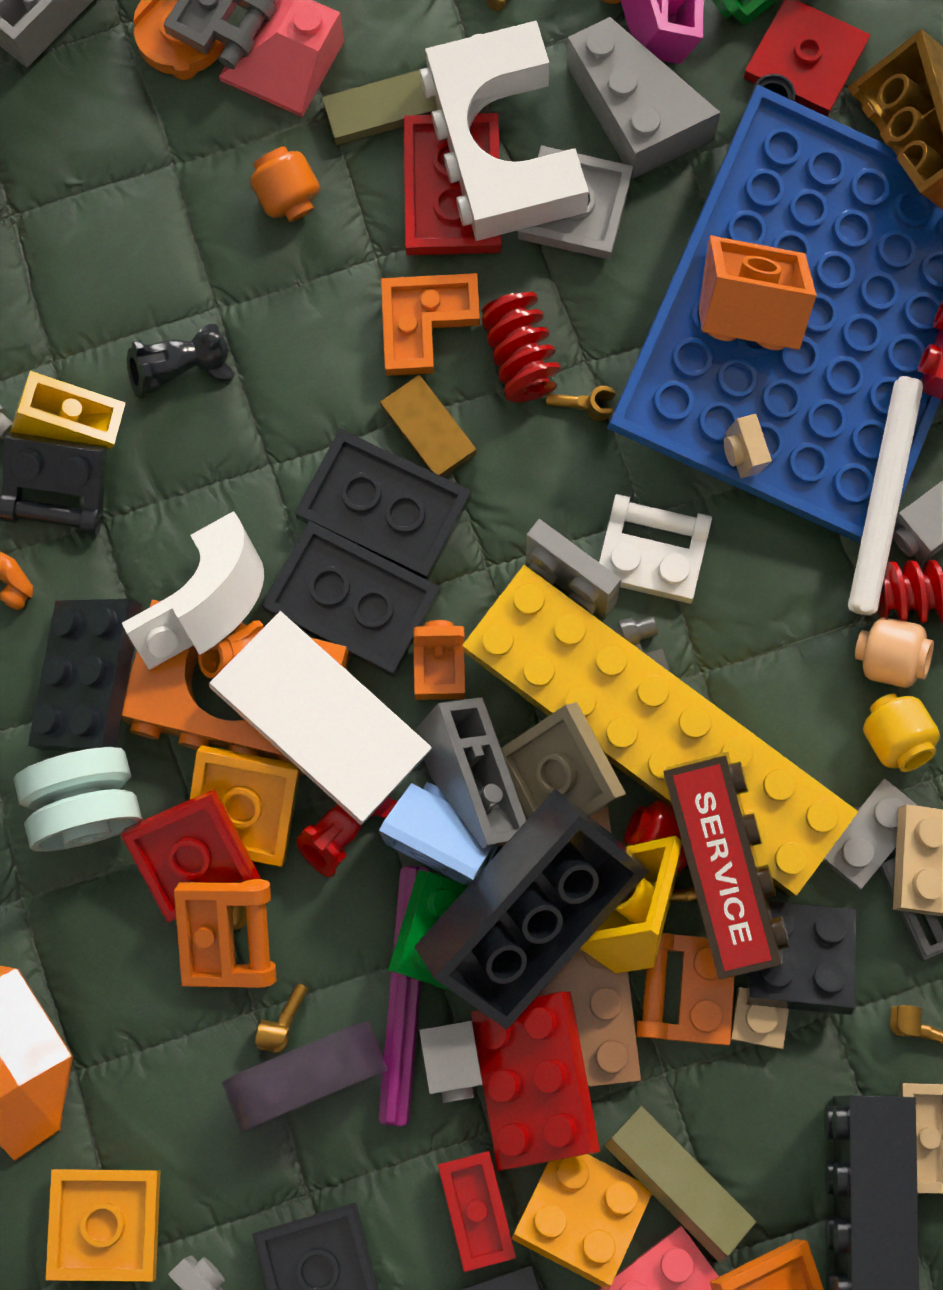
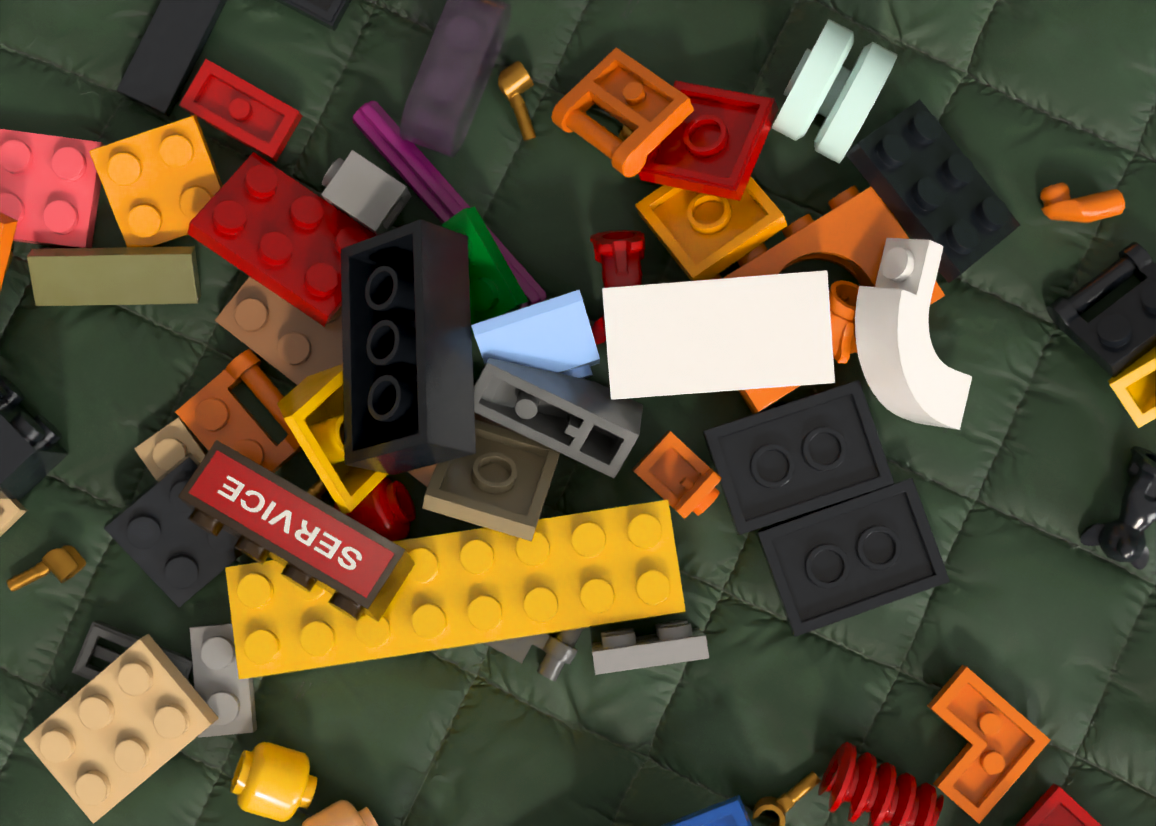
camera: 130 degrees right, 10 degrees up
pearl gold tile [380,374,477,477] -> none
white plate [599,494,712,604] -> none

